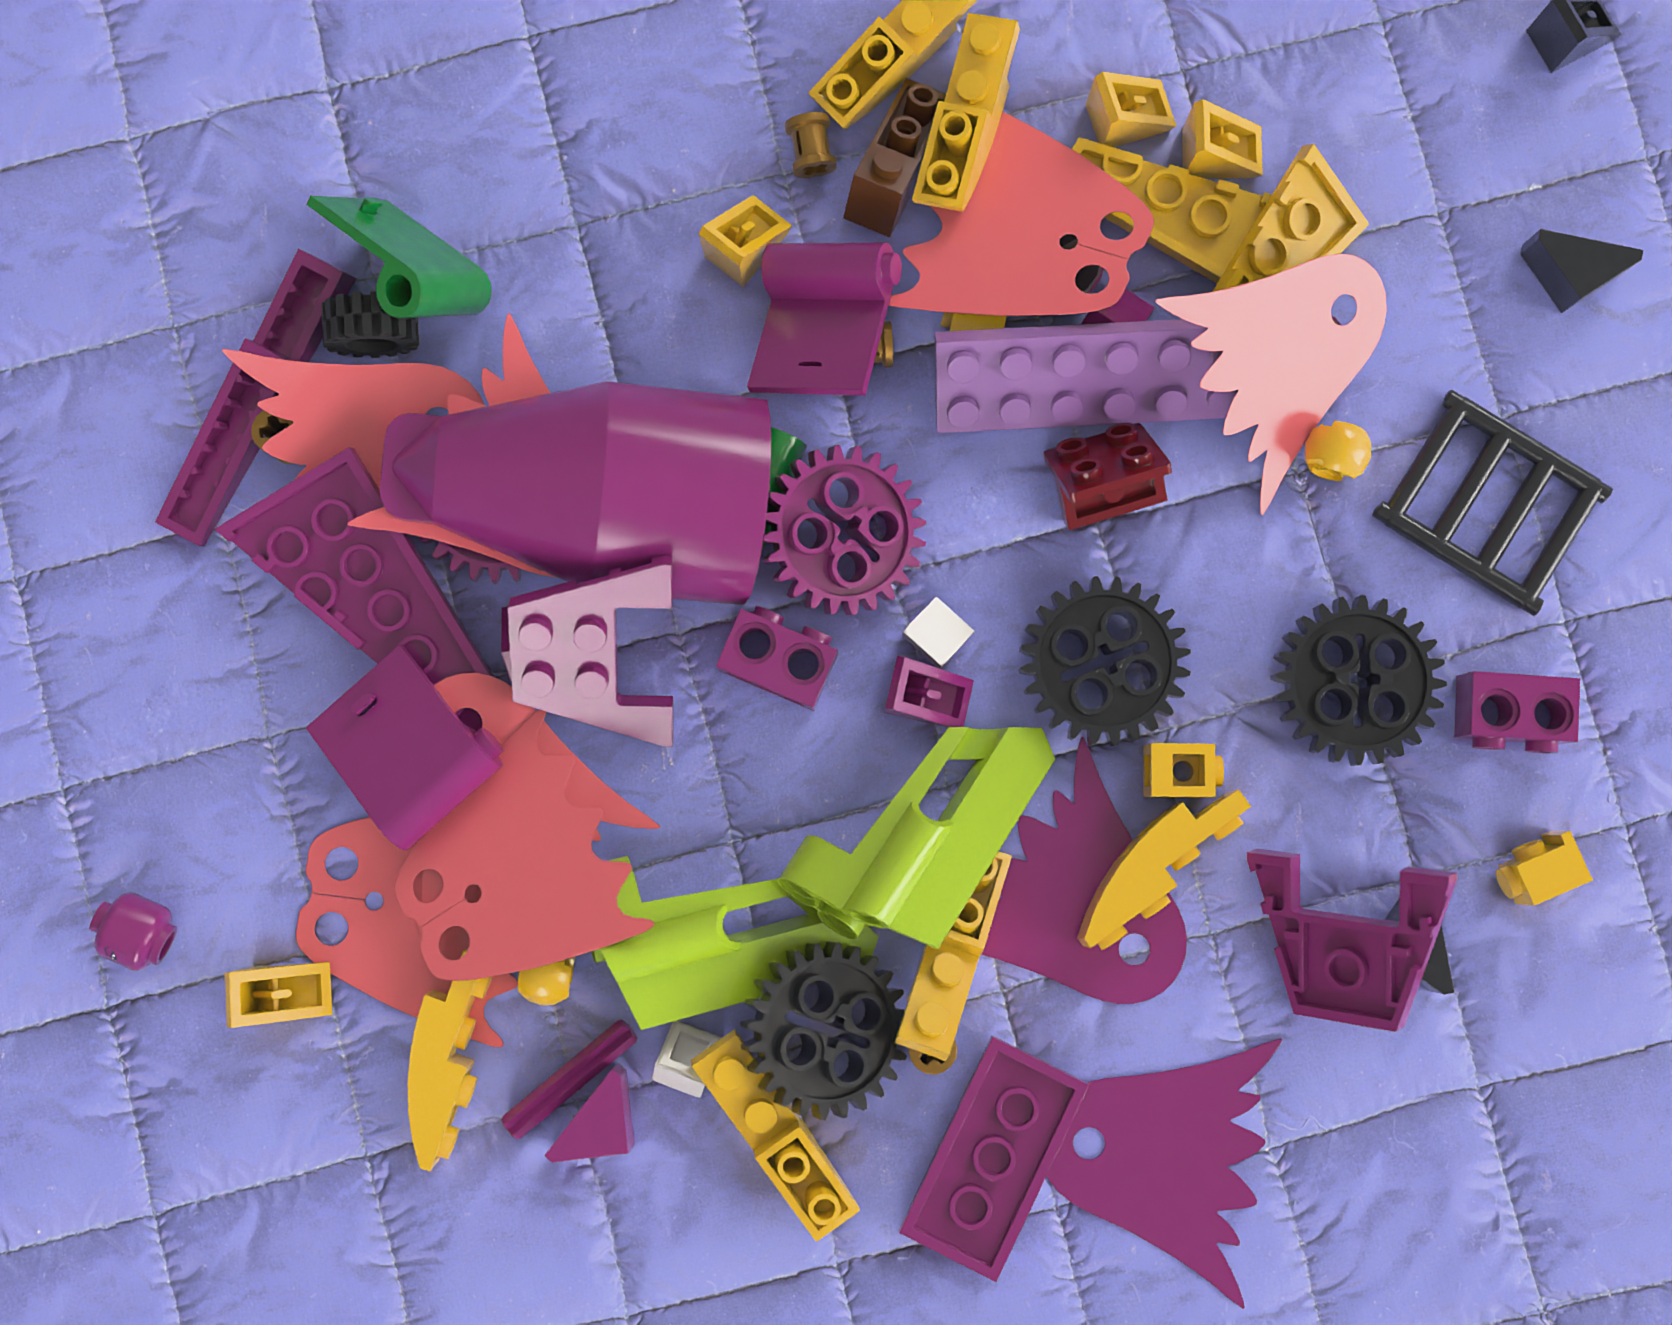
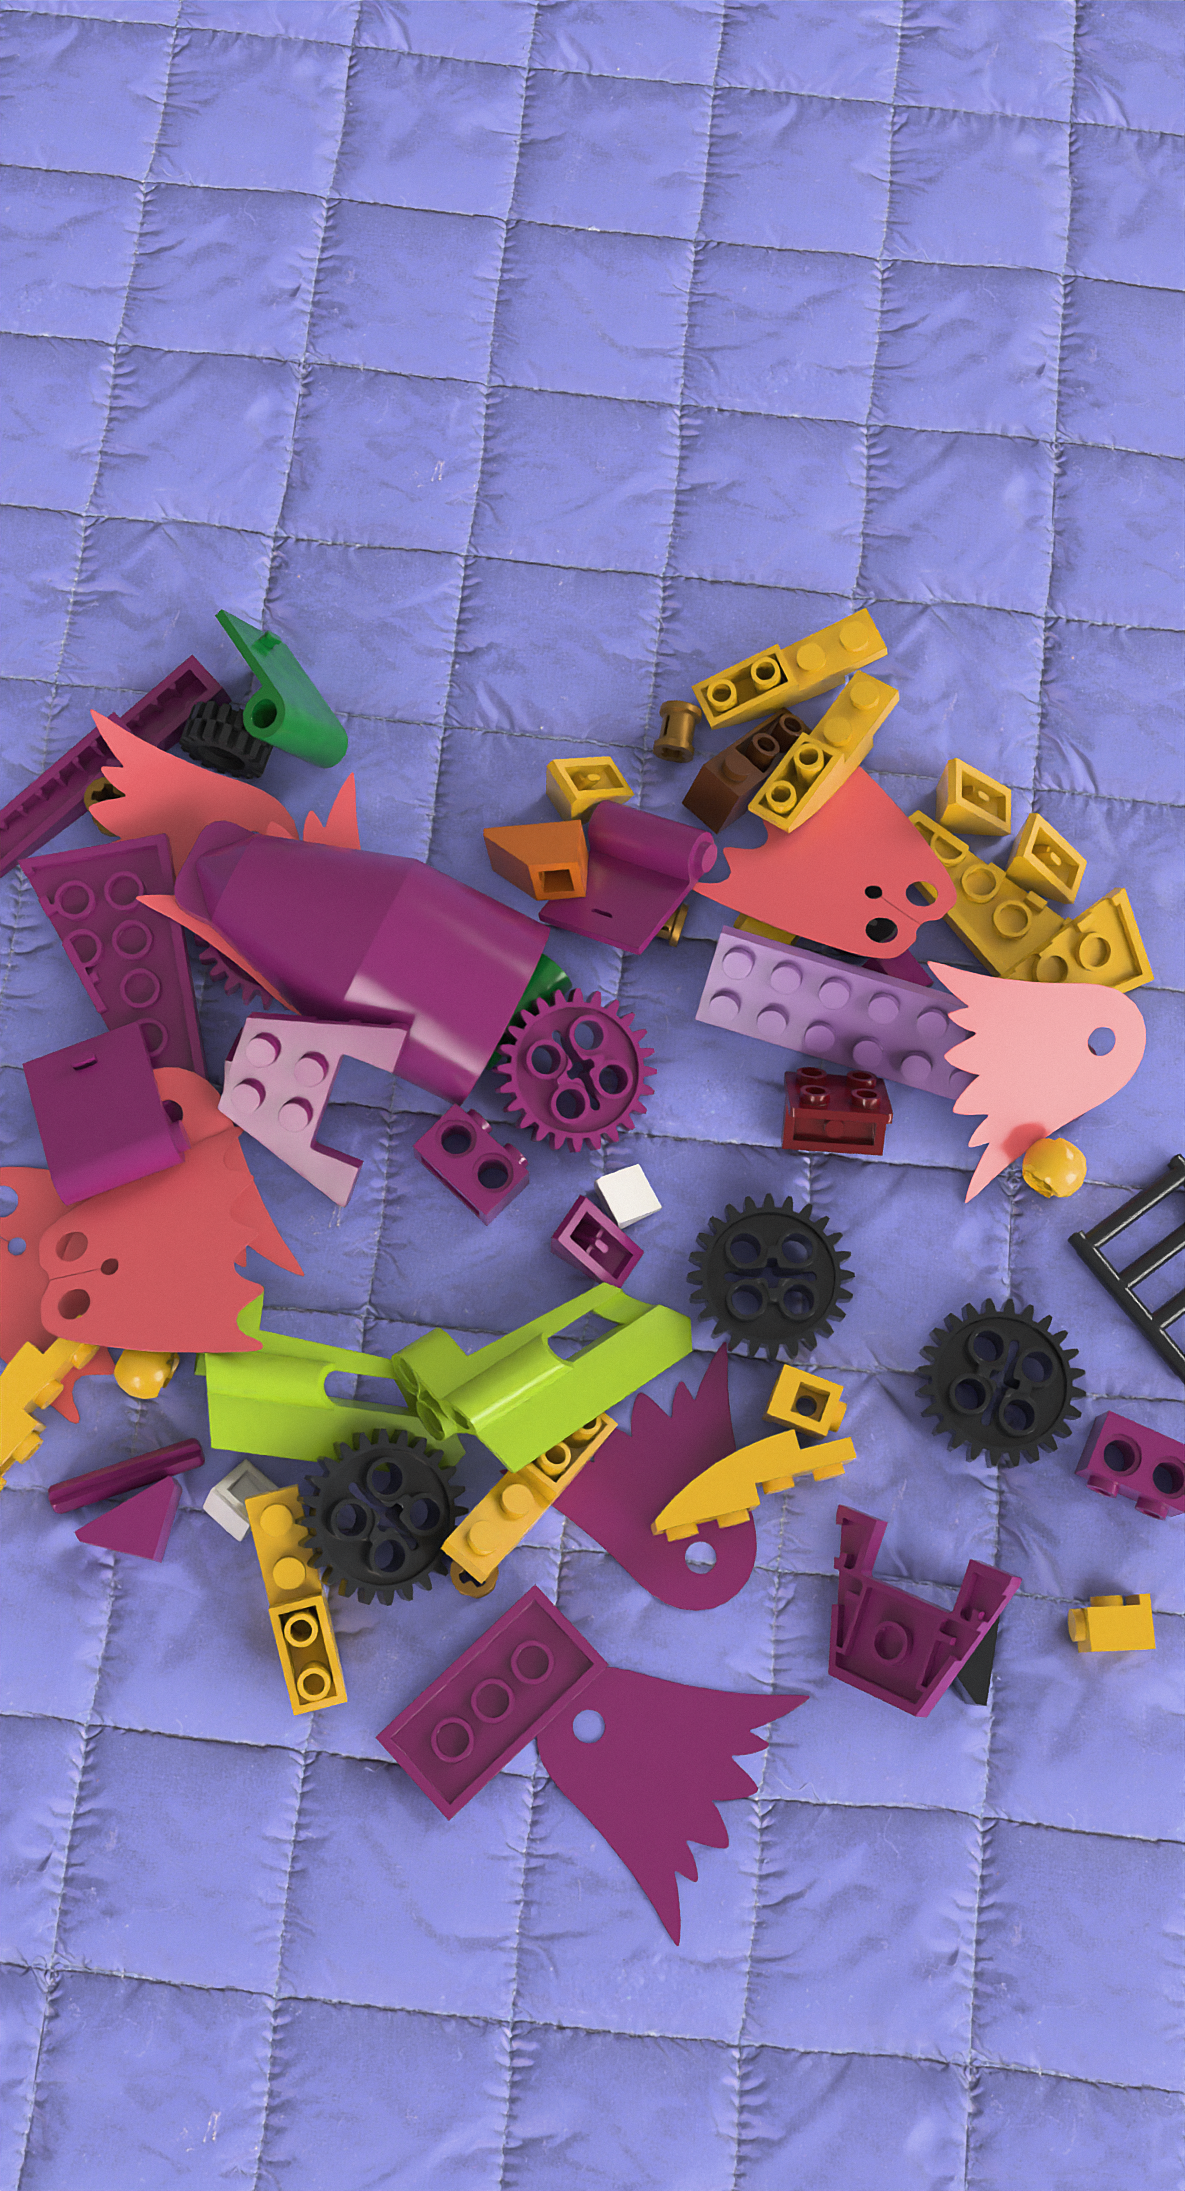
camera: 10 degrees right, 10 degrees down
none -> orange slope [483,820,589,901]

